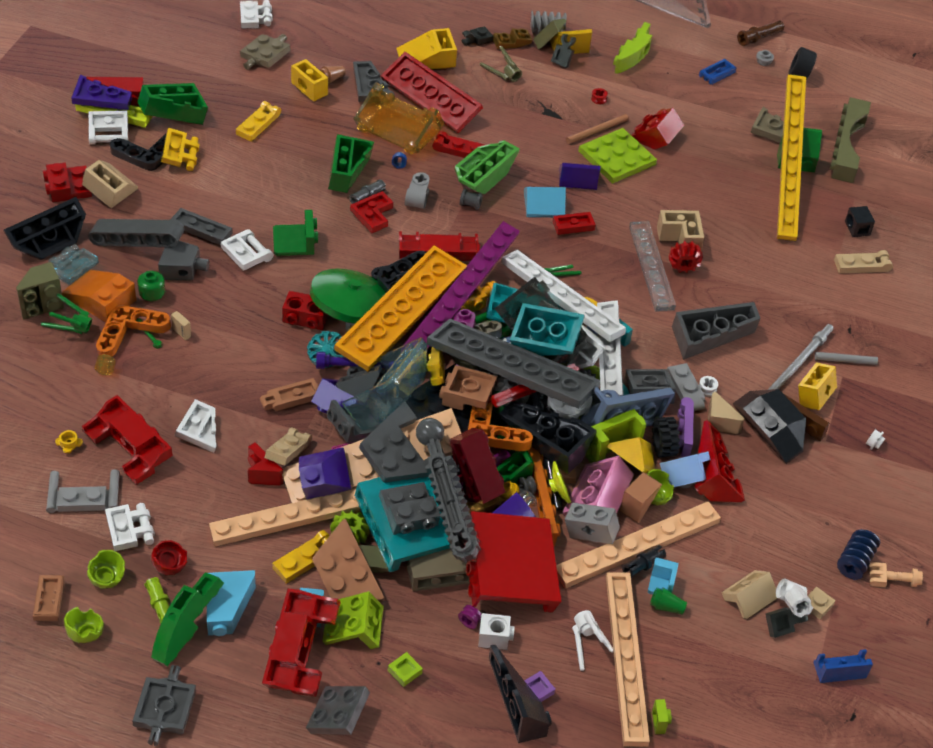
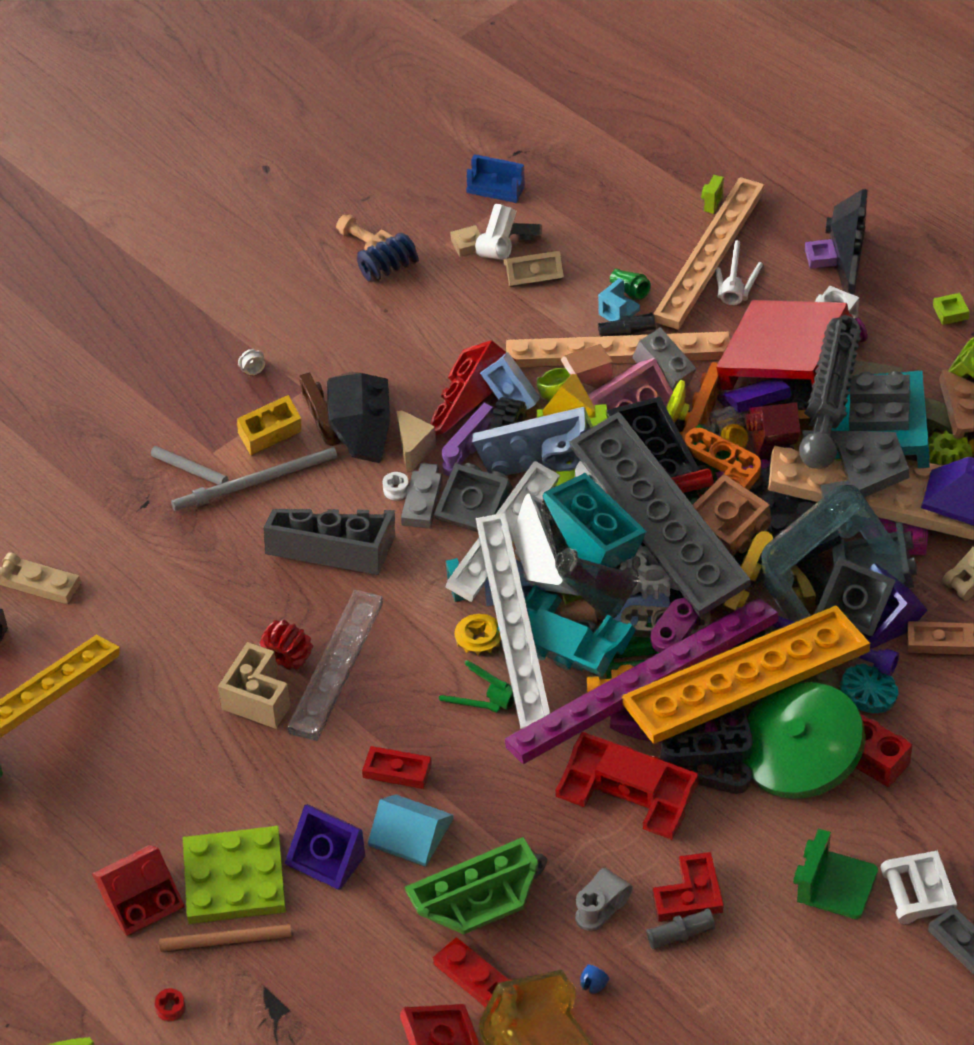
camera: 145 degrees left, 0 degrees up
green wedge [328,134,374,193] -> none

